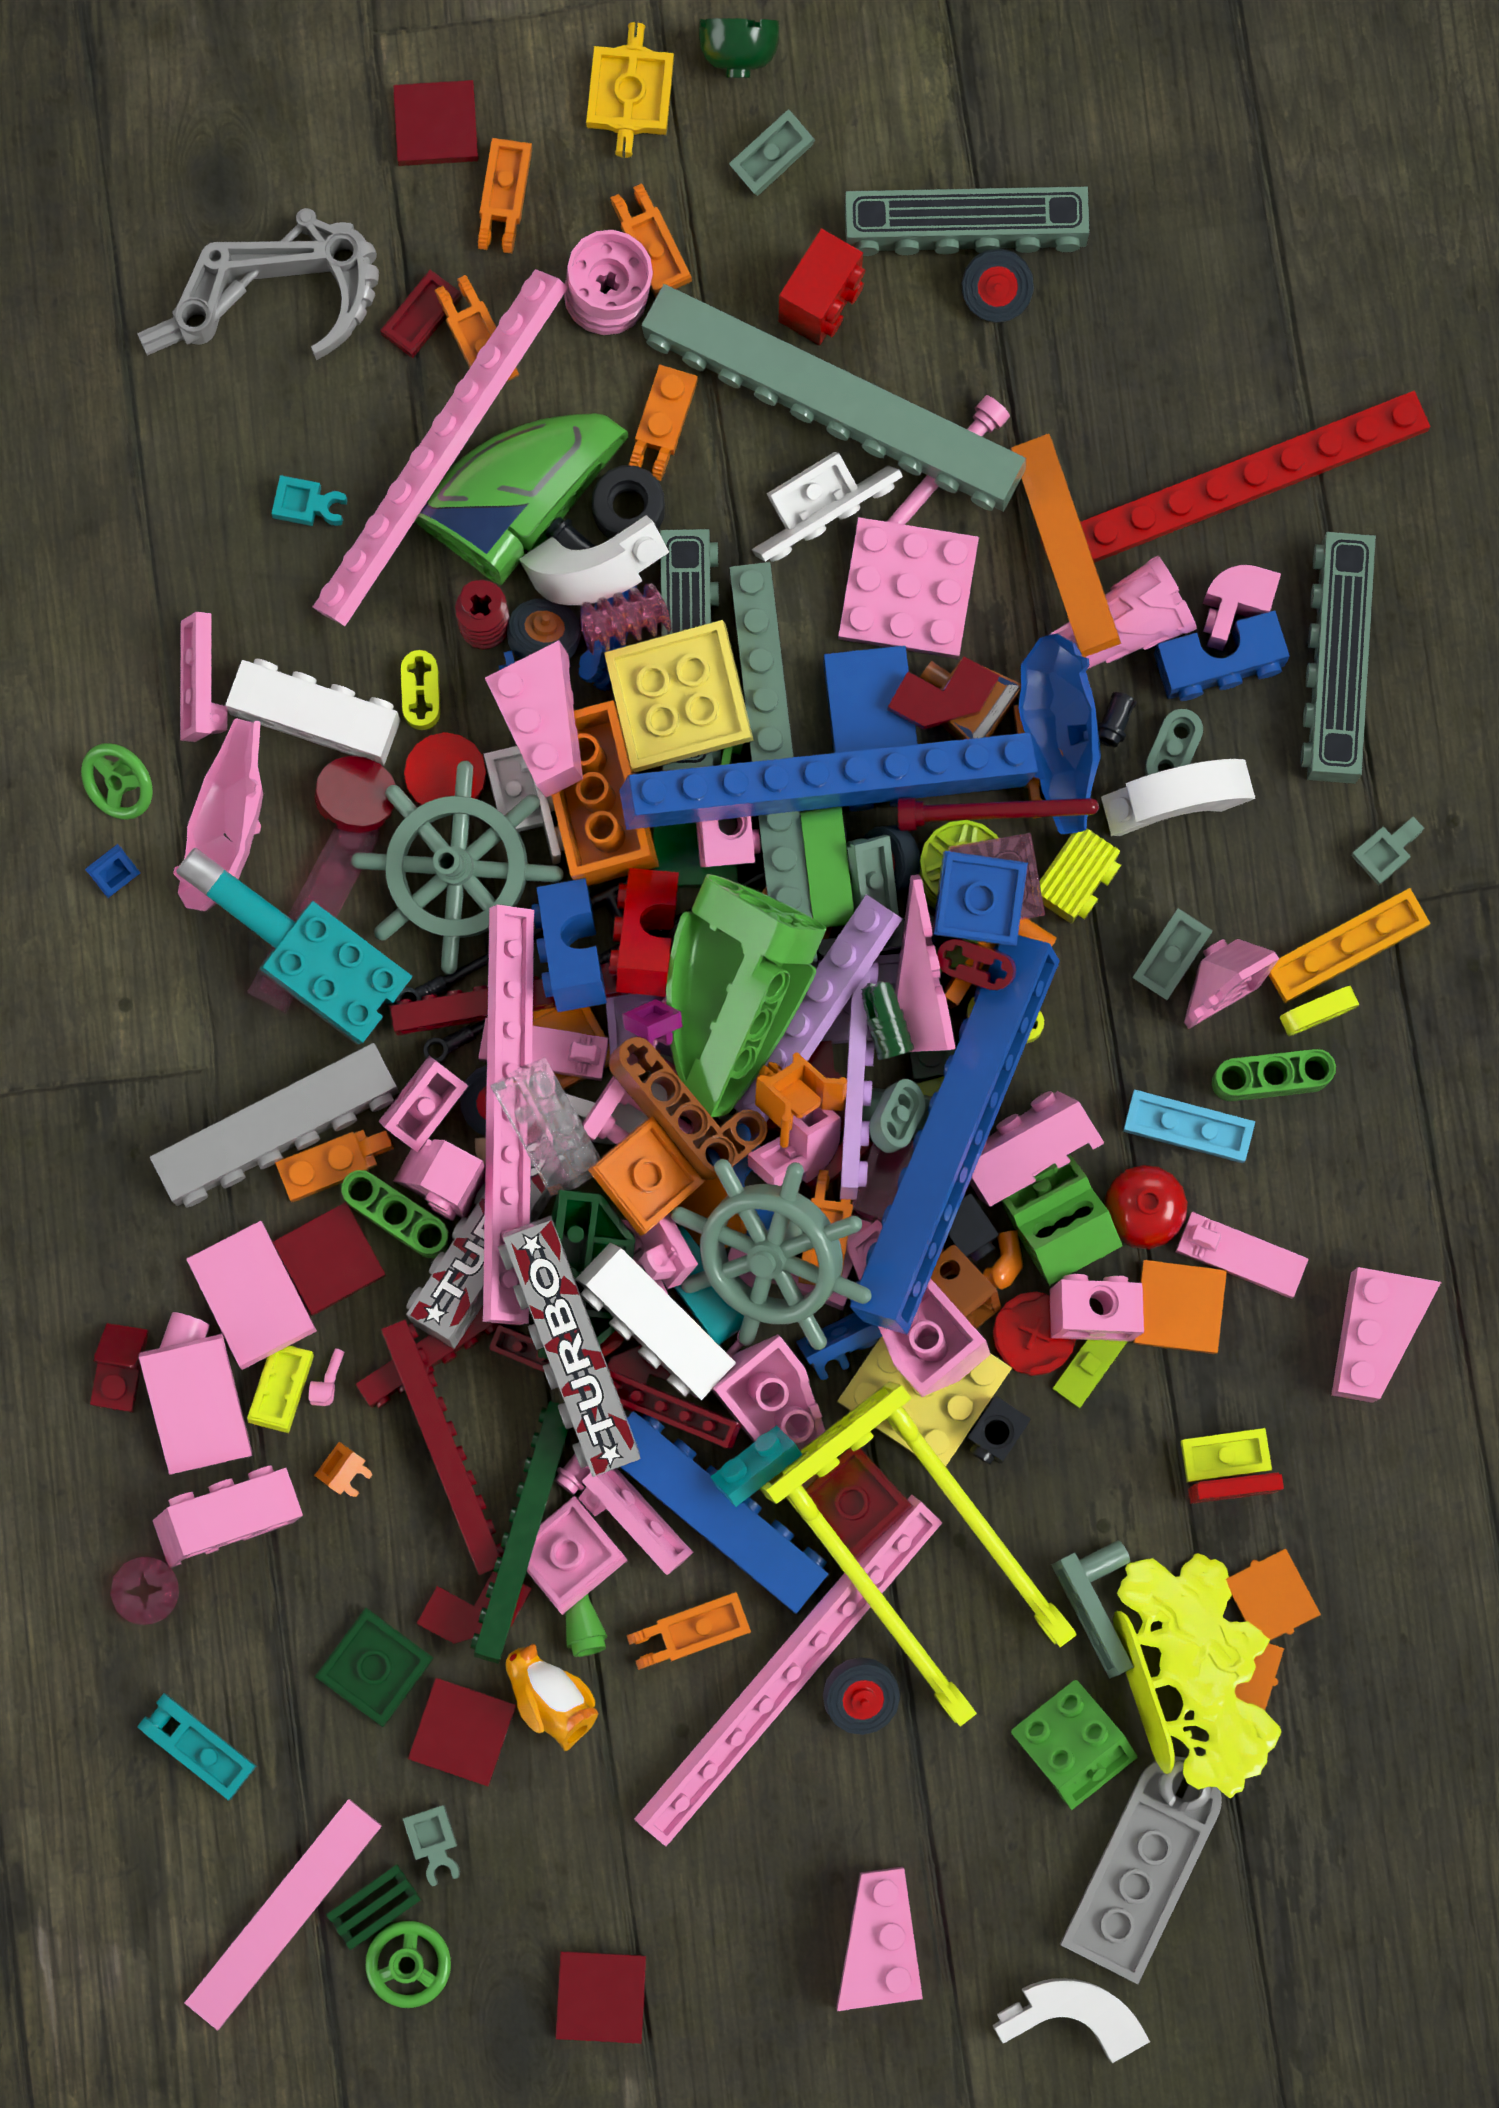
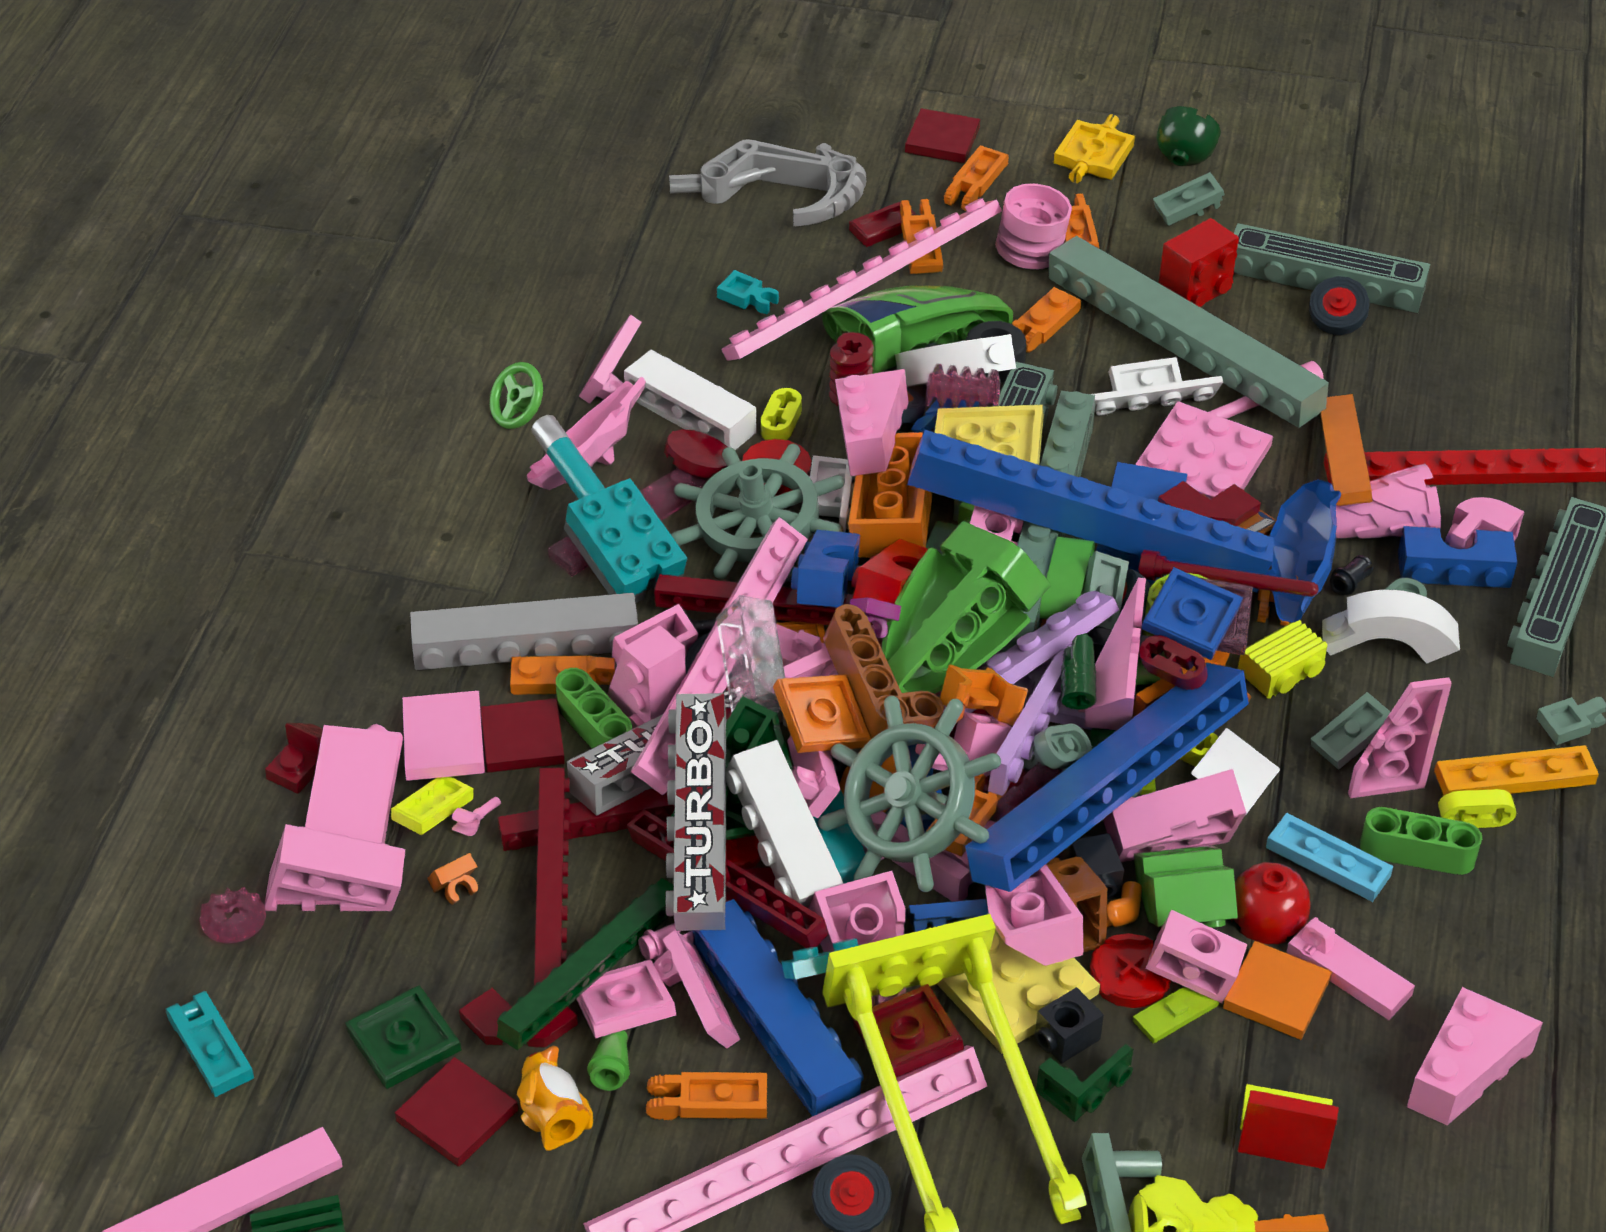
camera: 20 degrees right, 35 degrees down
blue slope [85,844,140,898] -> none
sand green plate [403,1805,460,1886] -> none
none -> dark green bracket [1036,1044,1134,1122]
none -> white sticker [1191,728,1280,814]

